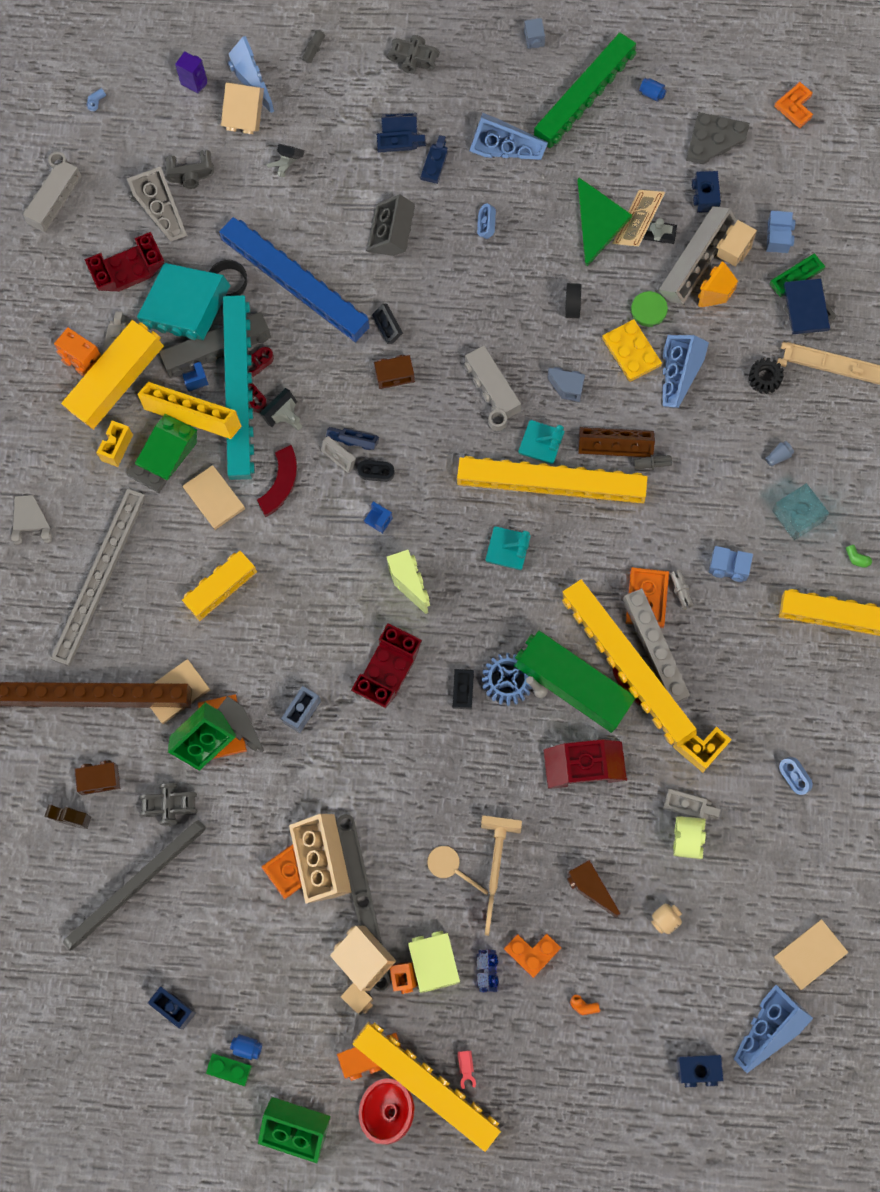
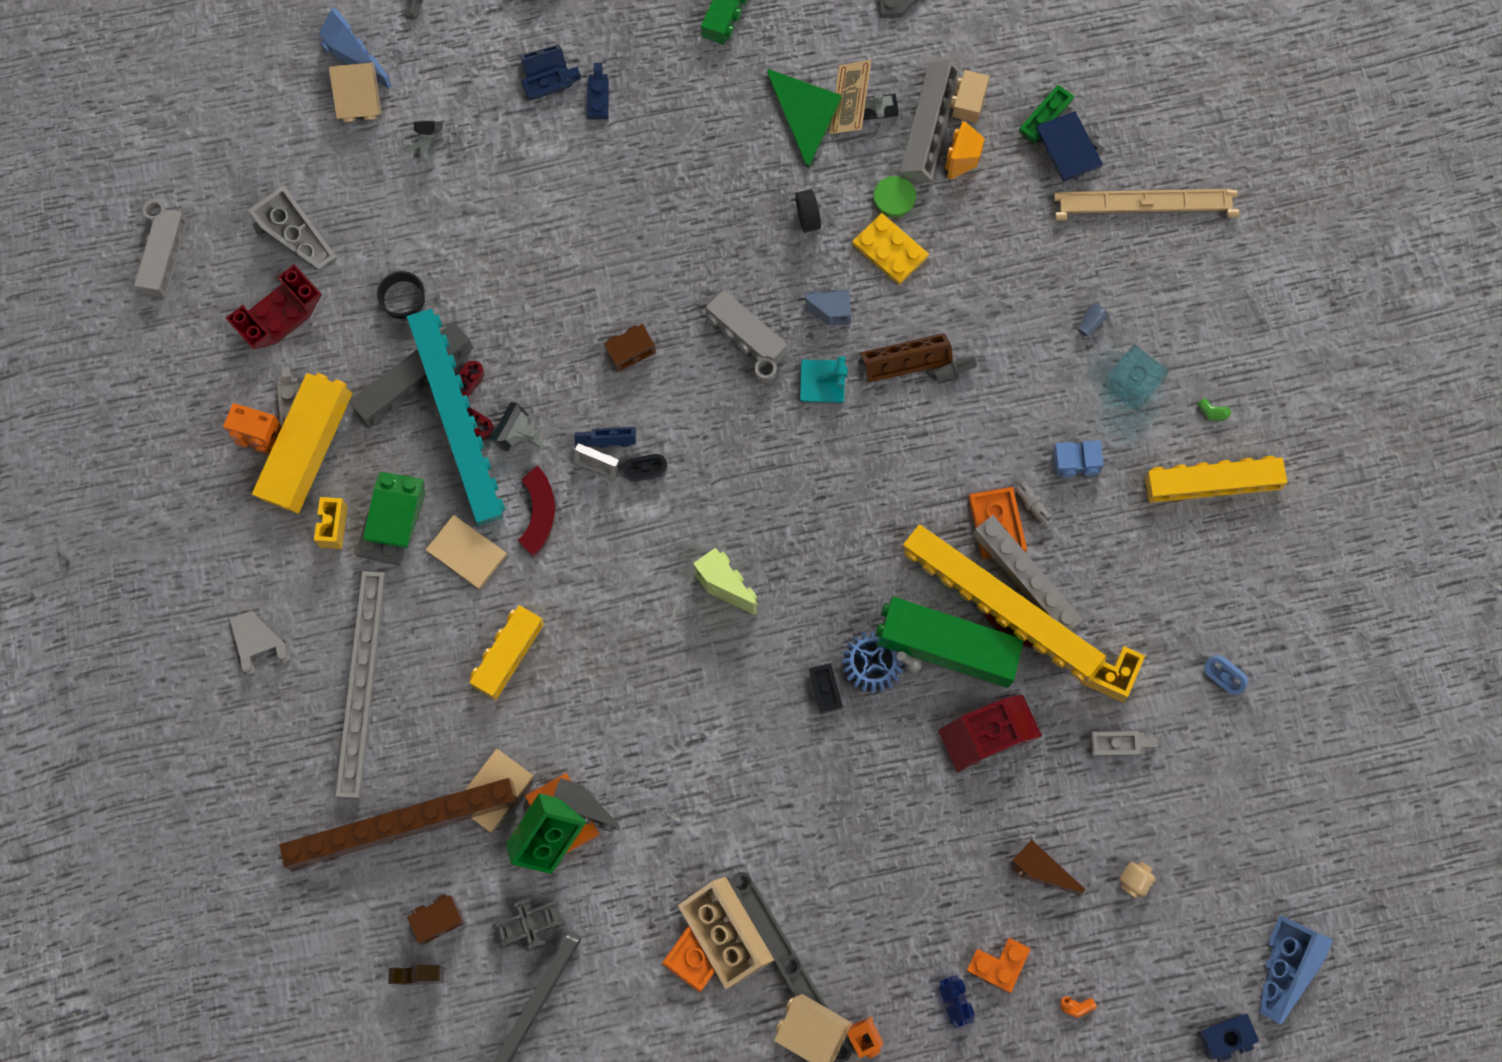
camera: 20 degrees left, 0 degrees up
medium blue arm [87,88,106,111] -> none
teal brick [137,263,231,340] -> none
yellow brick [137,382,242,439] -> none
dark grey connector [165,150,214,189] -> none
dark purple brick [175,51,208,93] -> none
blue panel [183,362,209,392] -> none
blue brick [219,217,370,343] -> none
sand blue brick [281,686,321,733] -> none
dark red slope [351,623,422,708] -> none
blue panel [364,501,393,534] -> none
dark grey slope [367,194,415,256] -> none
black plate [372,304,403,344] -> none
yellowish green panel [408,931,460,993] -> none
tan piece [427,846,488,894] -> none
yellow brick [457,456,648,504] -> none
medium blue wedge [469,113,548,160] -> none
medium blue plate [477,203,496,239] -> none
tan piece [481,815,522,936] -> none
teal plate [485,526,531,570] -> none
medium blue wedge [663,335,709,408] -> none
yellowish green brick [673,816,706,859] -> none
dark blue brick [692,171,721,213] -> none
black tyre [748,358,784,394] -> none
medium blue brick [766,211,795,253] -> none
tan tile [774,919,849,991] -> none

